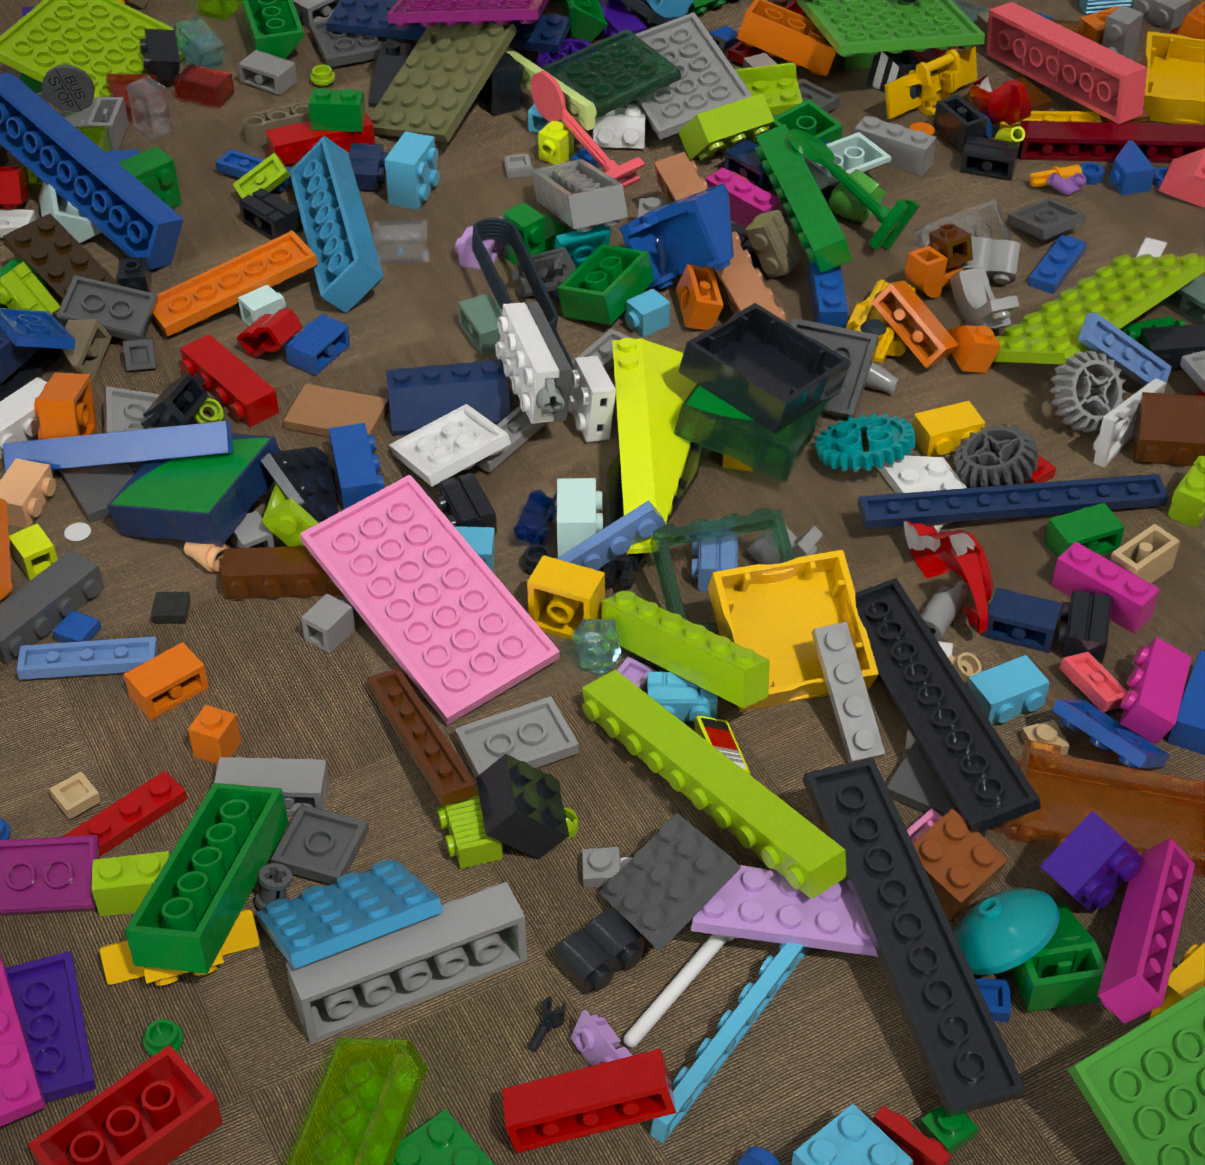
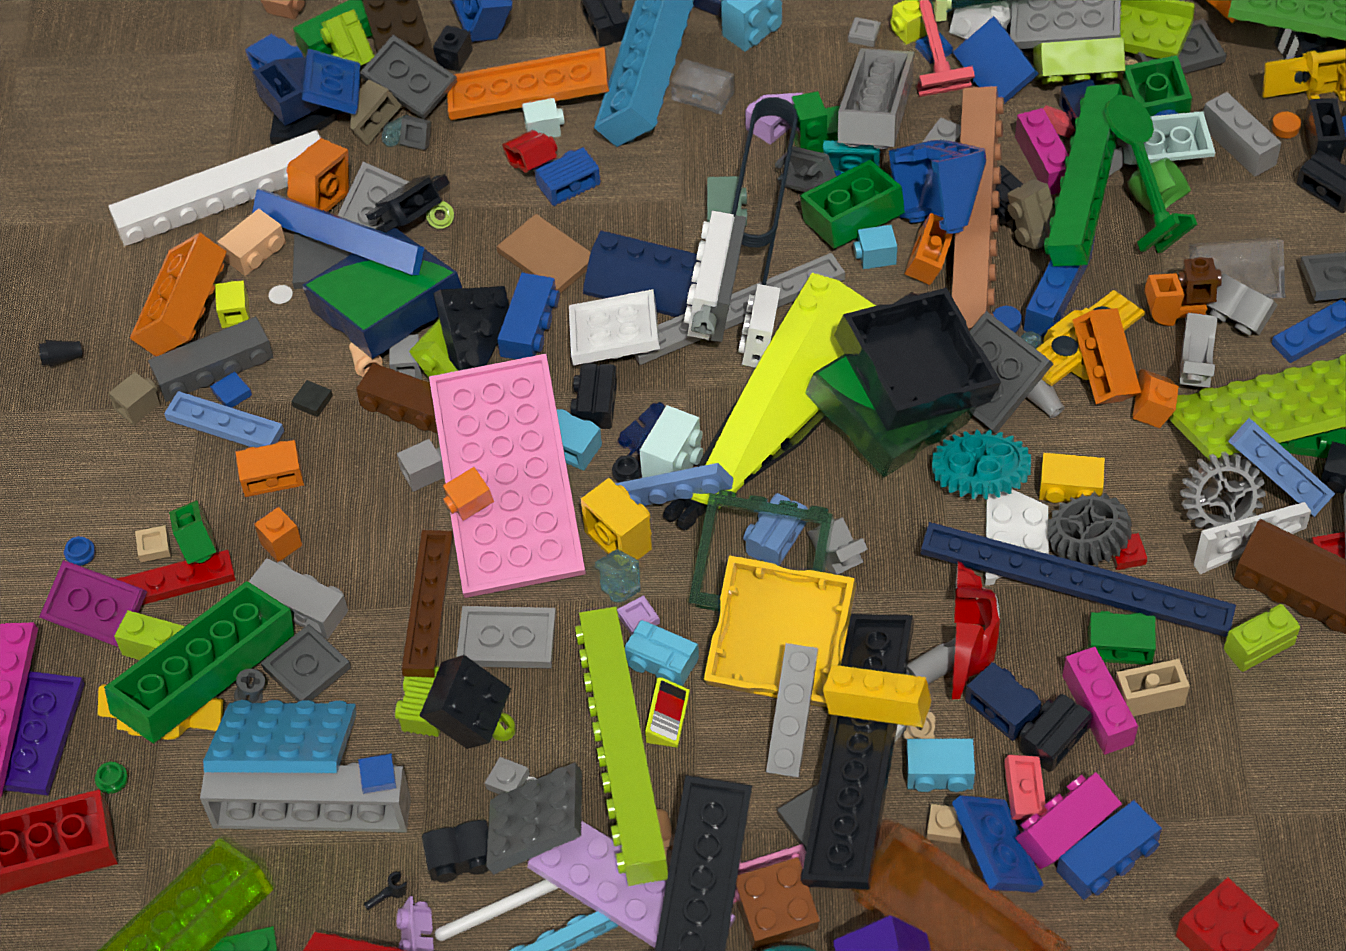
camera: 30 degrees right, 10 degrees up
red brick [180,334,279,428] -> none
lime brick [601,591,770,709] -> none
none -> green brick [169,500,217,564]
none -> blue tile [358,754,397,794]
none -> clear light blue arm [382,114,408,147]
none -> orange brick [443,467,494,521]
none -> yellow brick [823,665,932,728]
none -> blue tile [953,16,1039,104]

